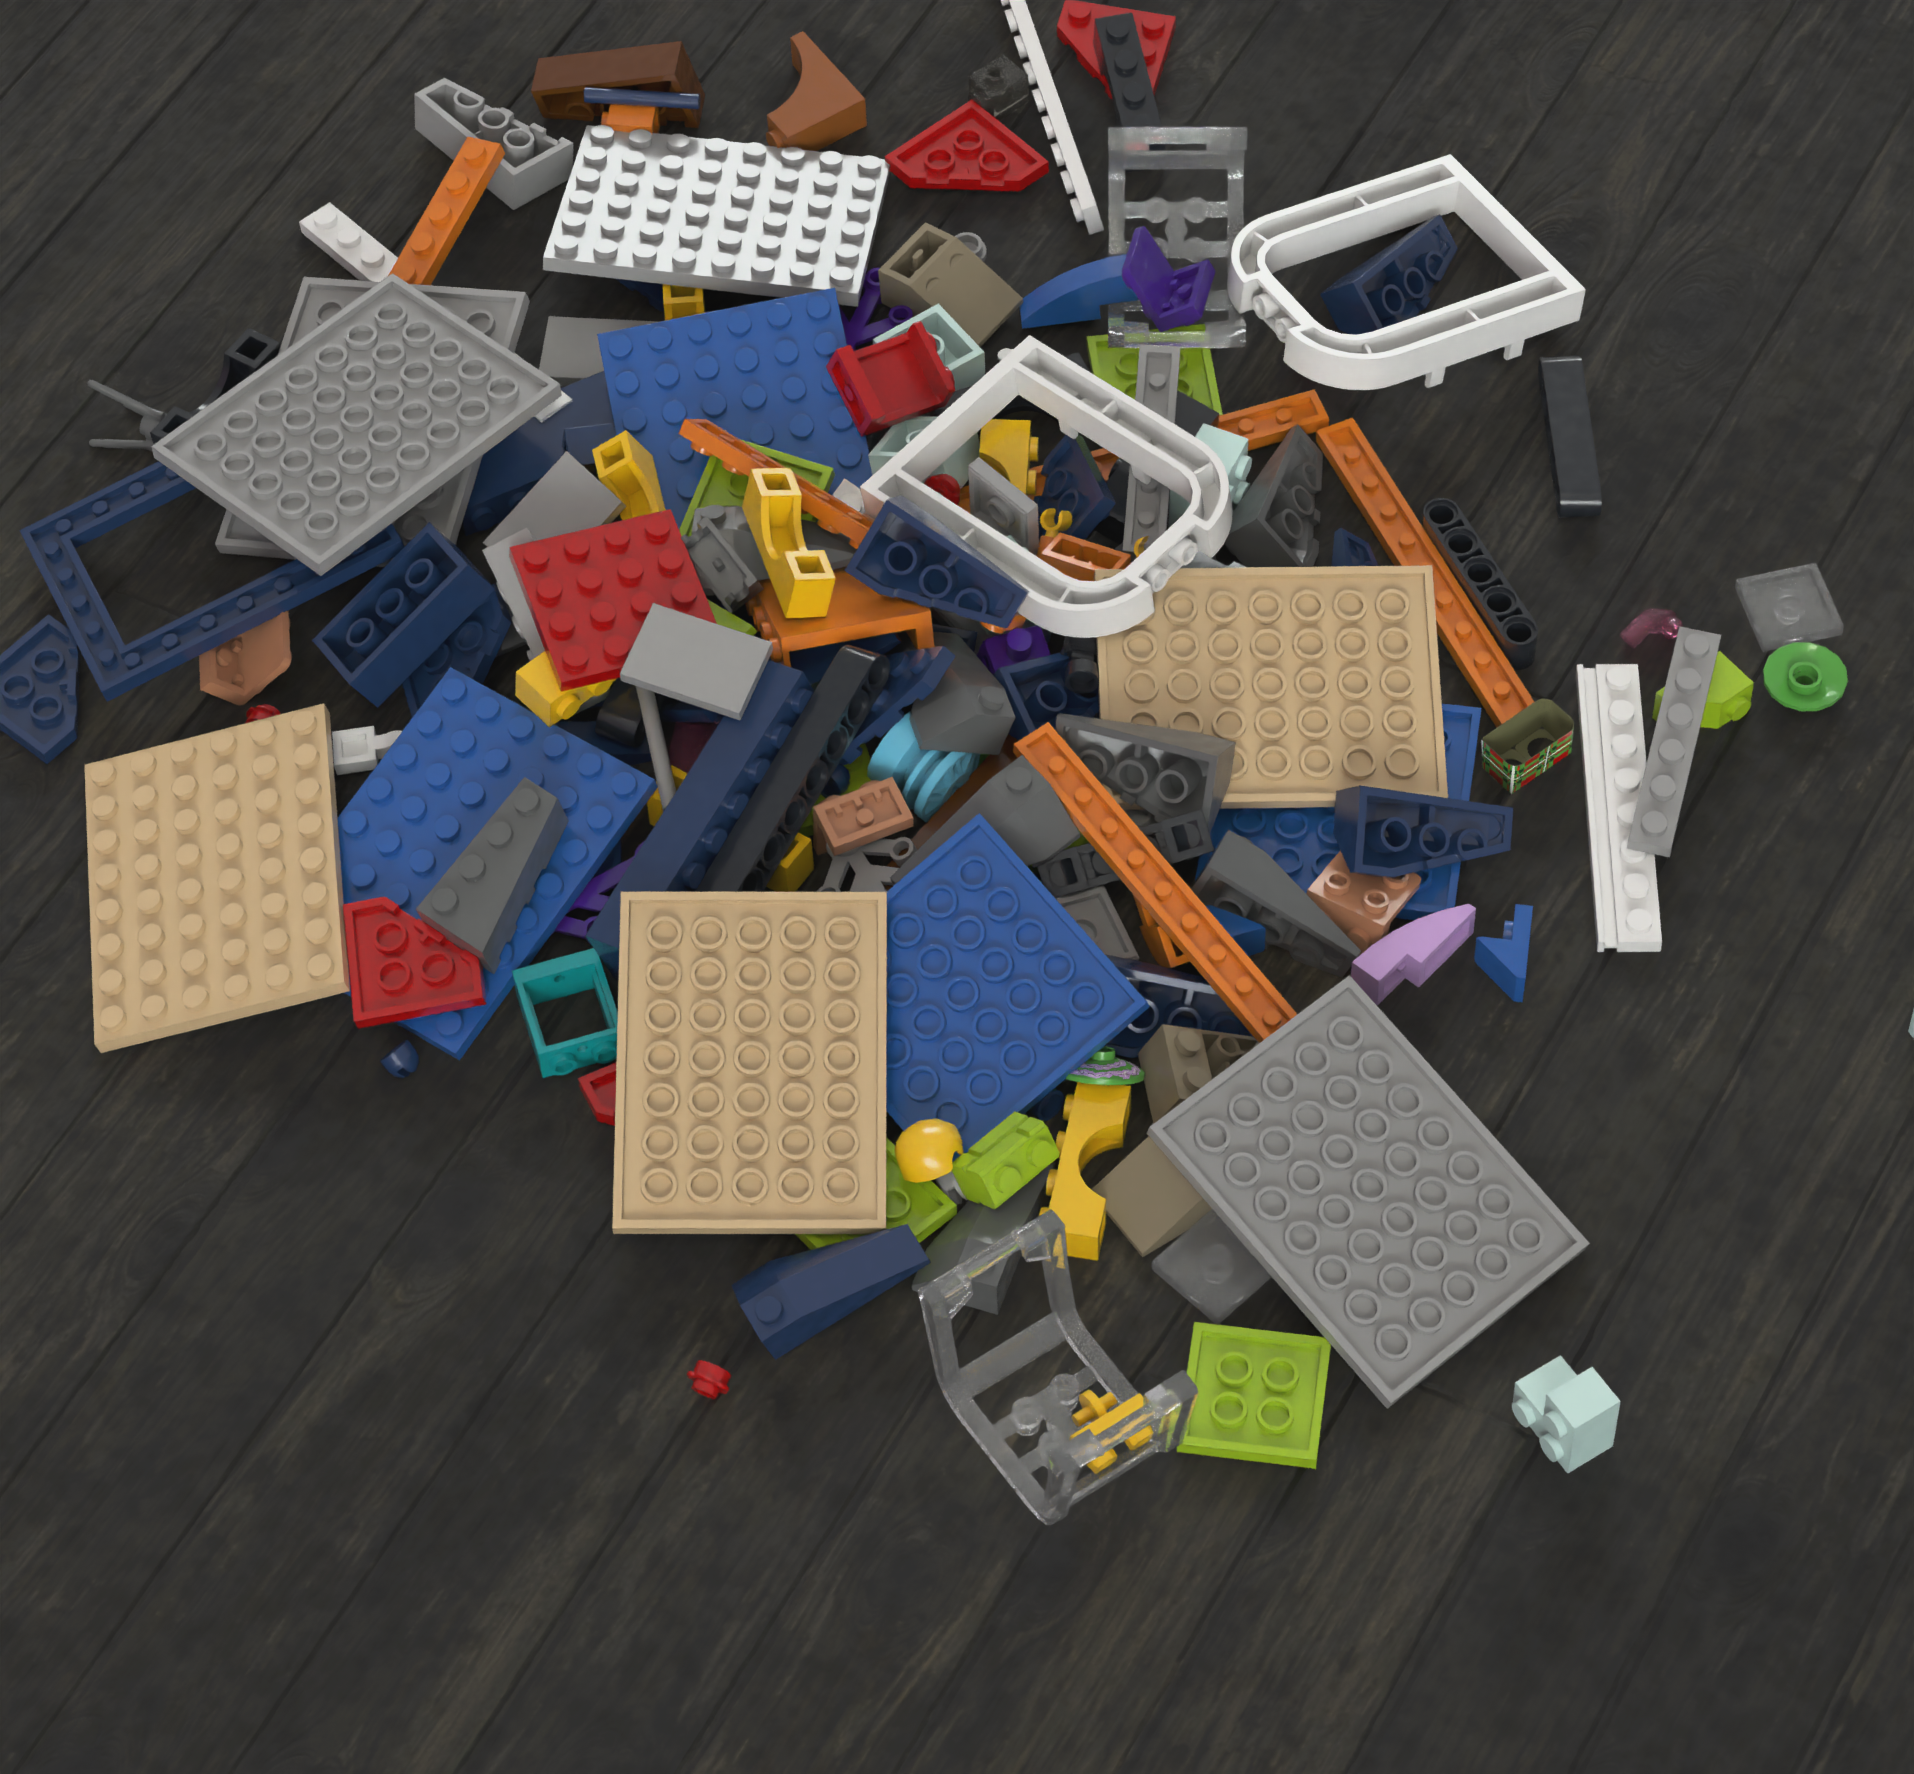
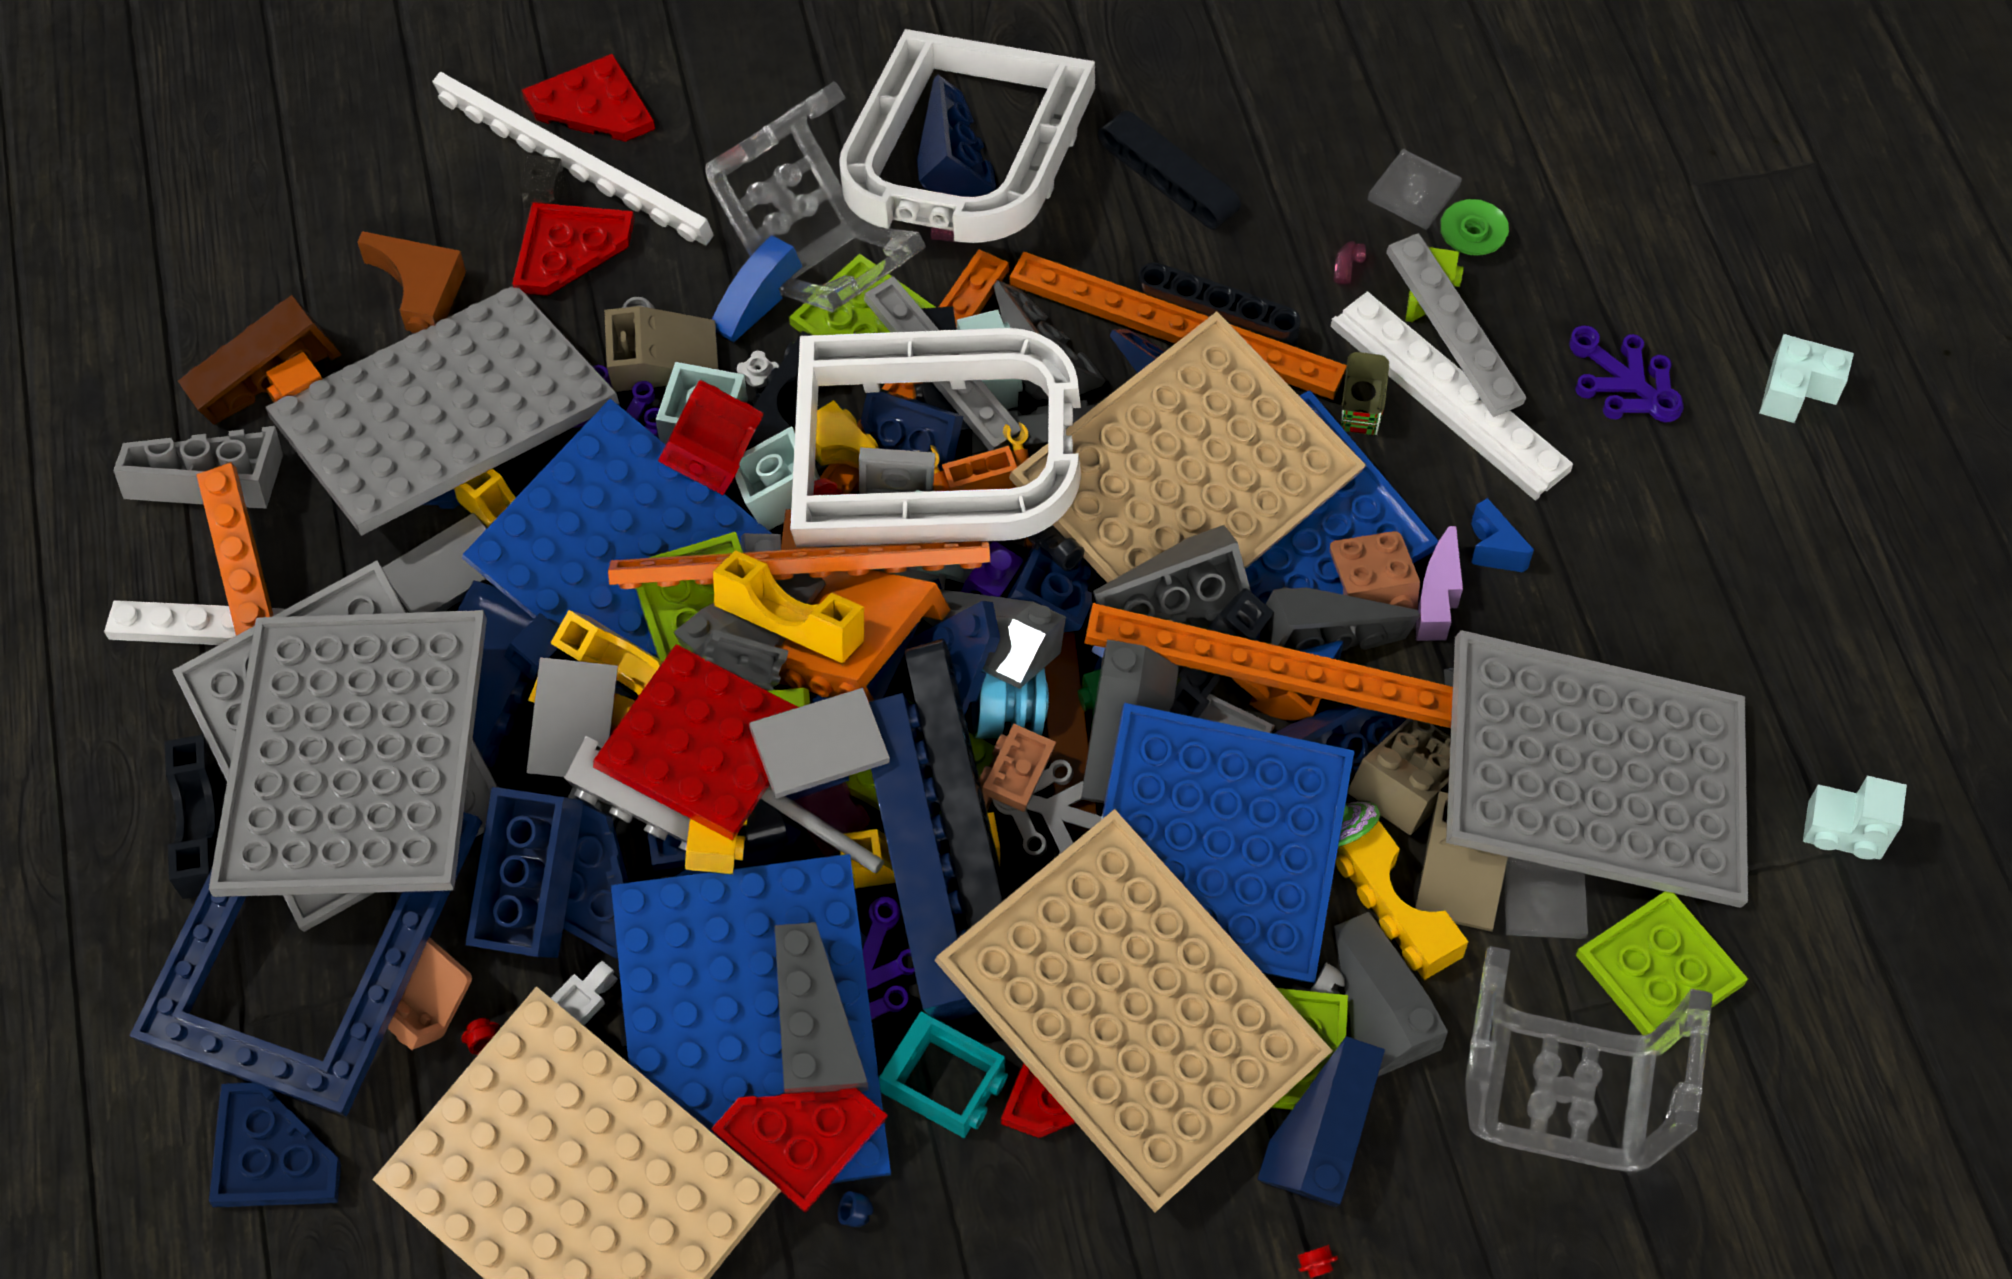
camera: 45 degrees left, 5 degrees up
dark grey plant [87,380,167,452] -> none
dark blue bar [584,87,700,109] -> none
dark blue wedge [845,495,1029,628] -> none
yellow hair [895,1118,964,1183] -> none
lime brick [952,1111,1060,1209] -> none
yellow hips [1065,1389,1154,1474] -> none
black arch [1093,13,1166,173] -> none
dark purple bracket [1122,226,1215,333] -> none
dark blue wedge [1333,785,1513,878] -> none
none -> dark purple plant [1569,326,1684,422]

